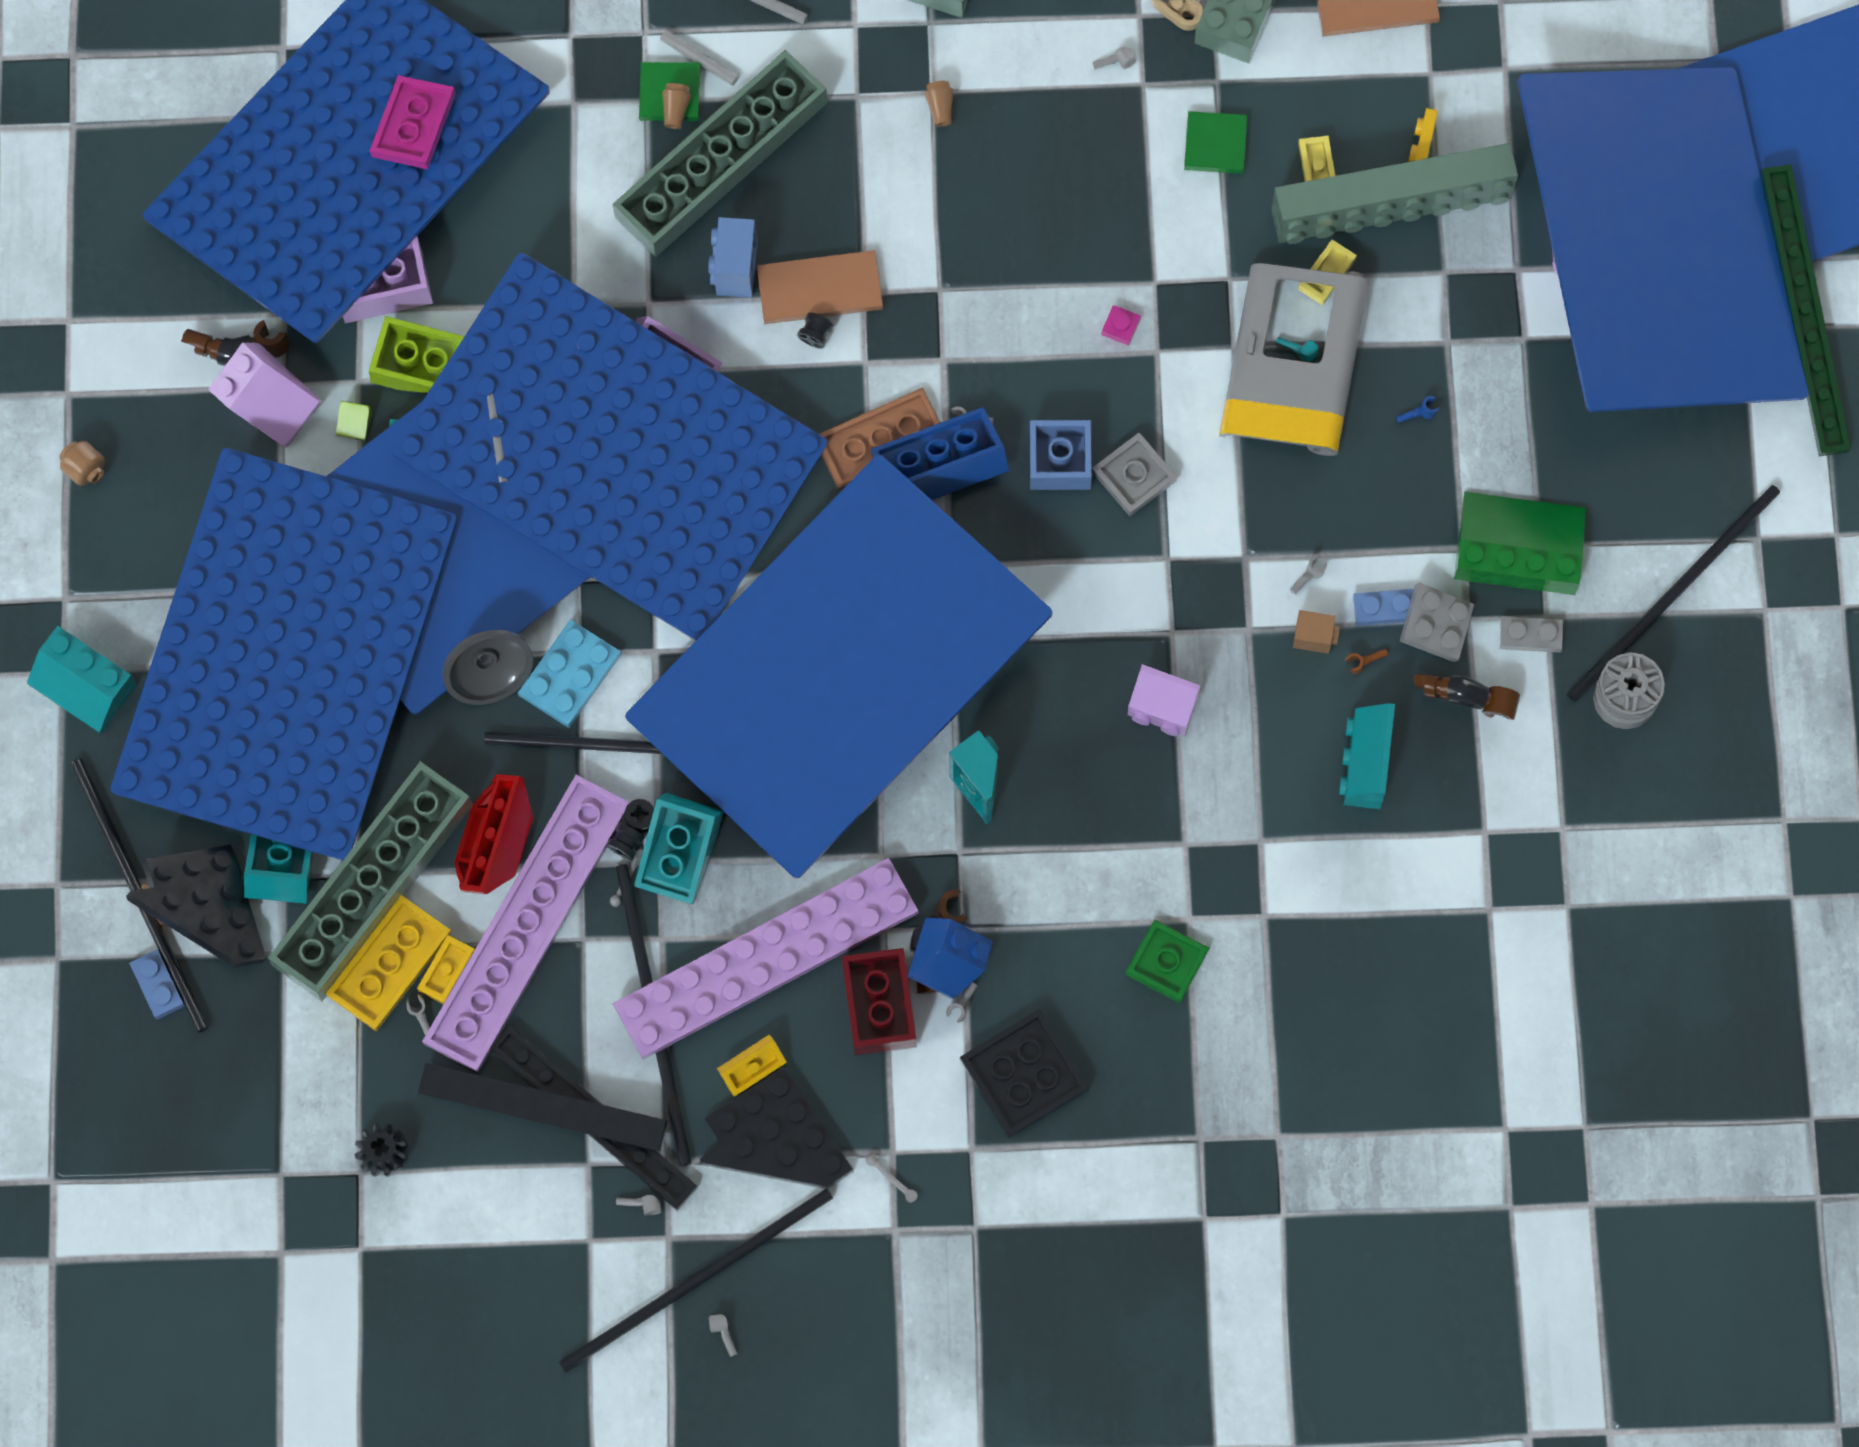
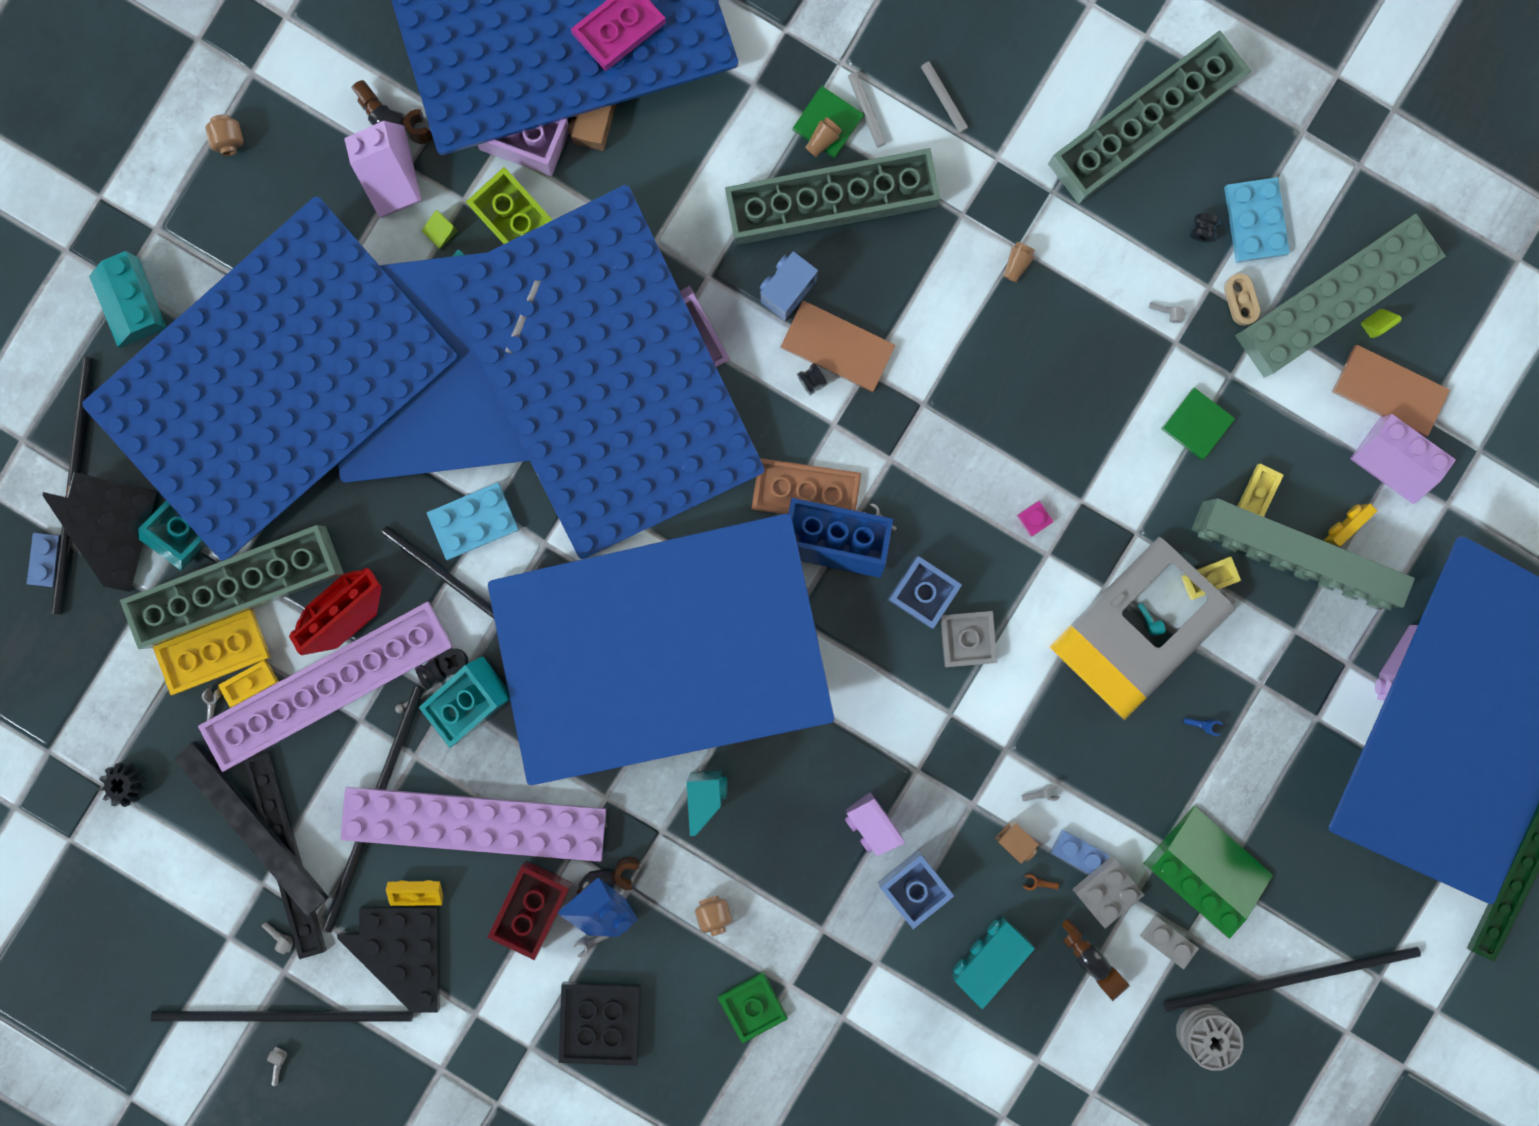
camera: 30 degrees right, 15 degrees up
dark grey dish [442,630,533,705] -> none
light grey hinge [866,1154,918,1203] -> none
none -> medium nougat brick [569,104,616,151]
none -> medium nougat head [695,895,732,937]
none -> medium blue brick [878,850,954,929]
none -> lavender slope [1350,414,1456,504]

